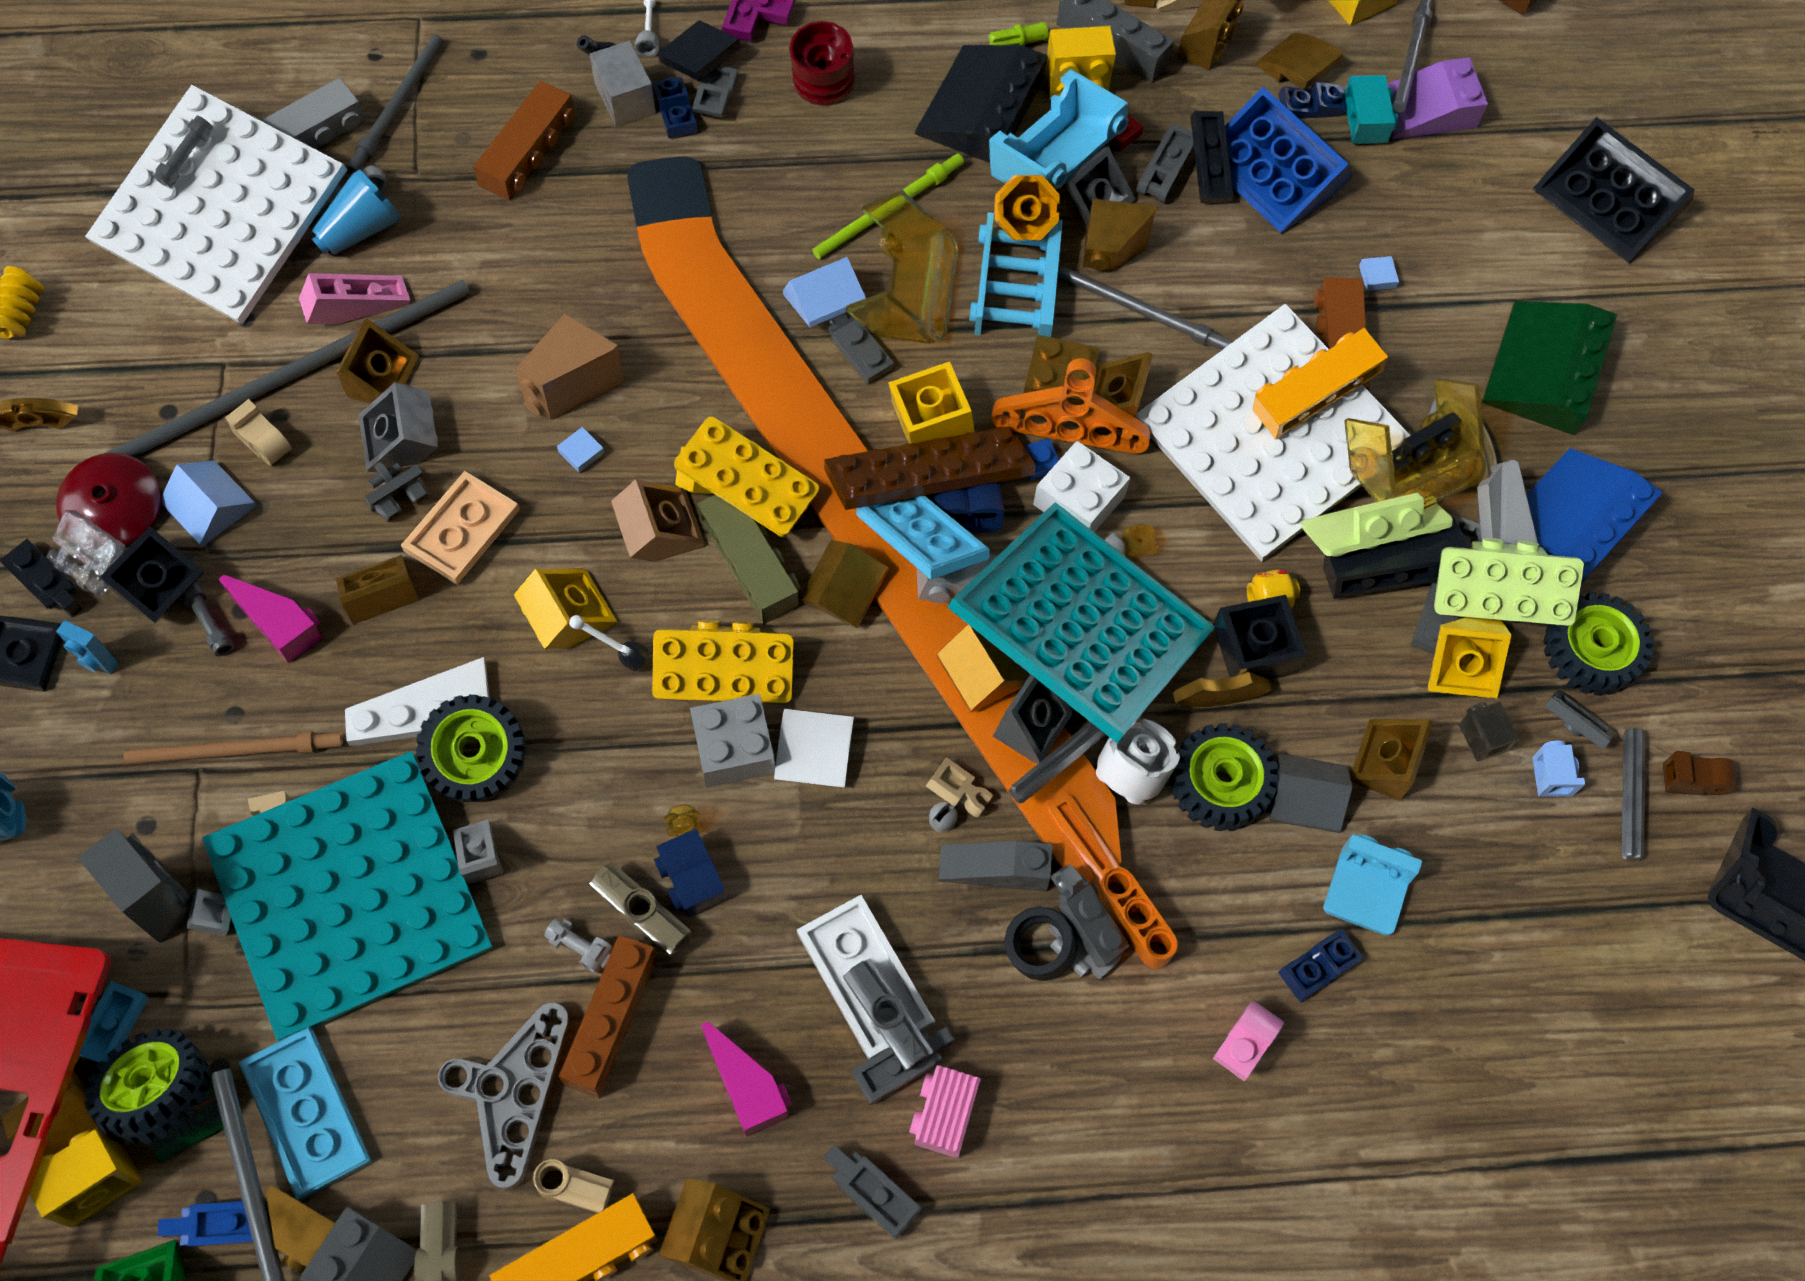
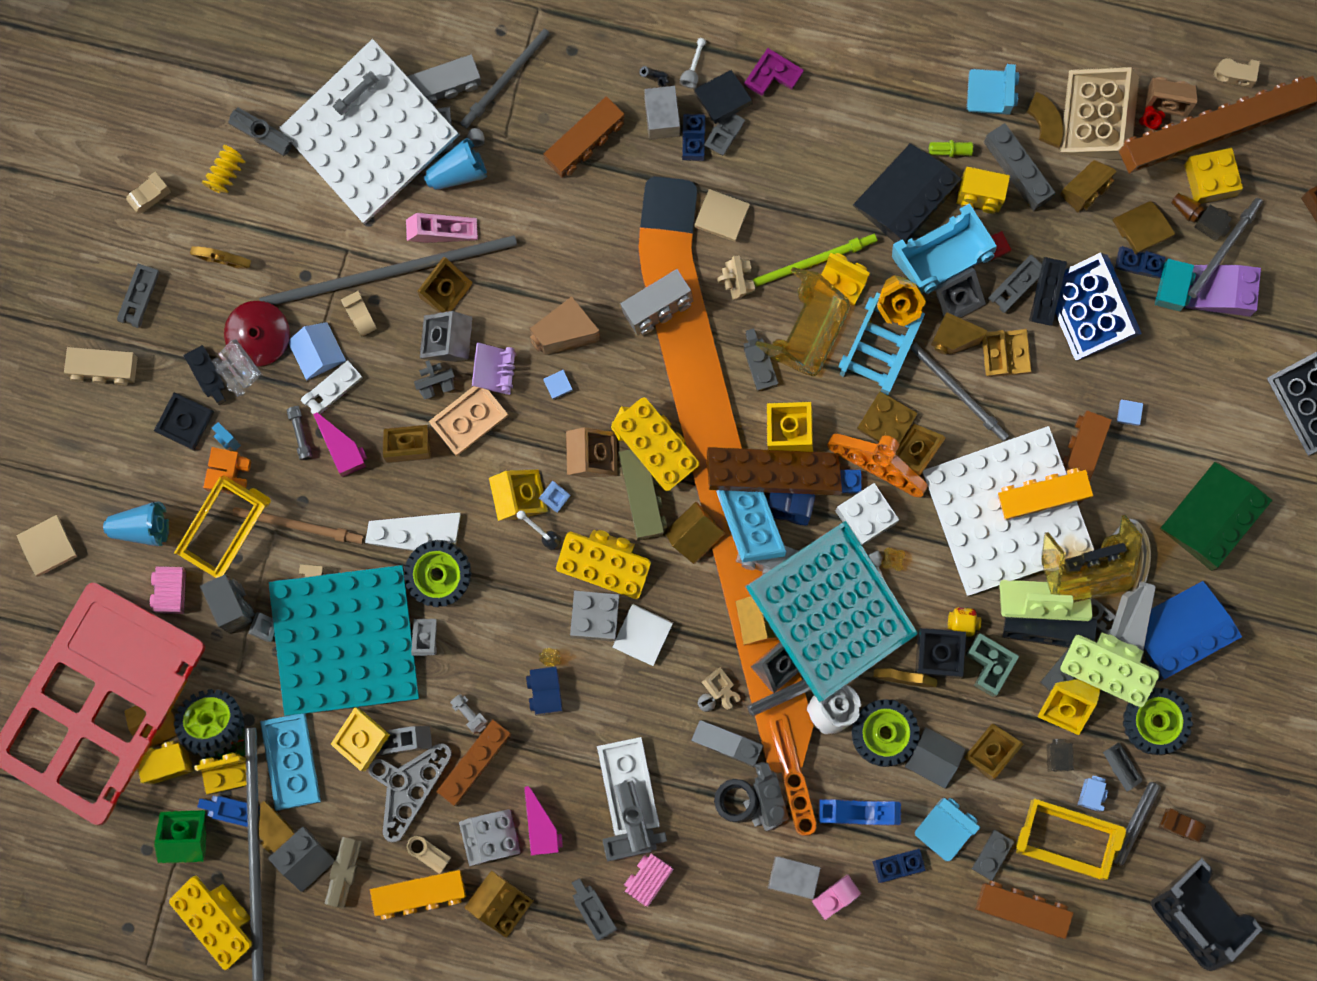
camera: 20 degrees right, 15 degrees up
dark azure plate [79,981,149,1063] -> none
black slope [100,526,205,623] -> none
dark tan piece [589,862,693,958] -> none
light blue slope [783,257,867,327] -> none
dark red wheel [789,21,855,106] -> none
none -> bright pink brick [150,567,186,614]
none -> yellow piece [174,475,271,578]
none -> yellow bracket [195,753,246,795]
none -> orange hips [203,447,252,495]
none -> dark grey piece [228,107,294,157]
none -> white plate [301,360,362,414]
none -> yellow plate [331,708,390,771]
none -> dark grey slope [376,726,432,756]
none -> light grey bracket [459,809,520,866]
none -> lavender hinge [472,343,517,395]
none -> light blue tile [539,481,571,513]
none -> light grey brick [620,269,693,336]
none -> tan slope [694,189,750,242]
none -> tan hips [717,256,755,300]
none -> flat silver piece [768,857,820,899]
none -> yellow bracket [816,253,870,306]
none -> blue arch [819,800,901,825]
none -> sand green brick [965,633,1019,697]
none -> dark grey plate [971,830,1014,881]
none -> dark orange brick [975,881,1073,939]
none -> pearl gold slope [982,329,1032,377]
none -> yellow piece [1016,799,1126,881]
none -> reddish brown cone [1171,193,1205,223]
none -> clear smoke brick [1194,204,1232,241]

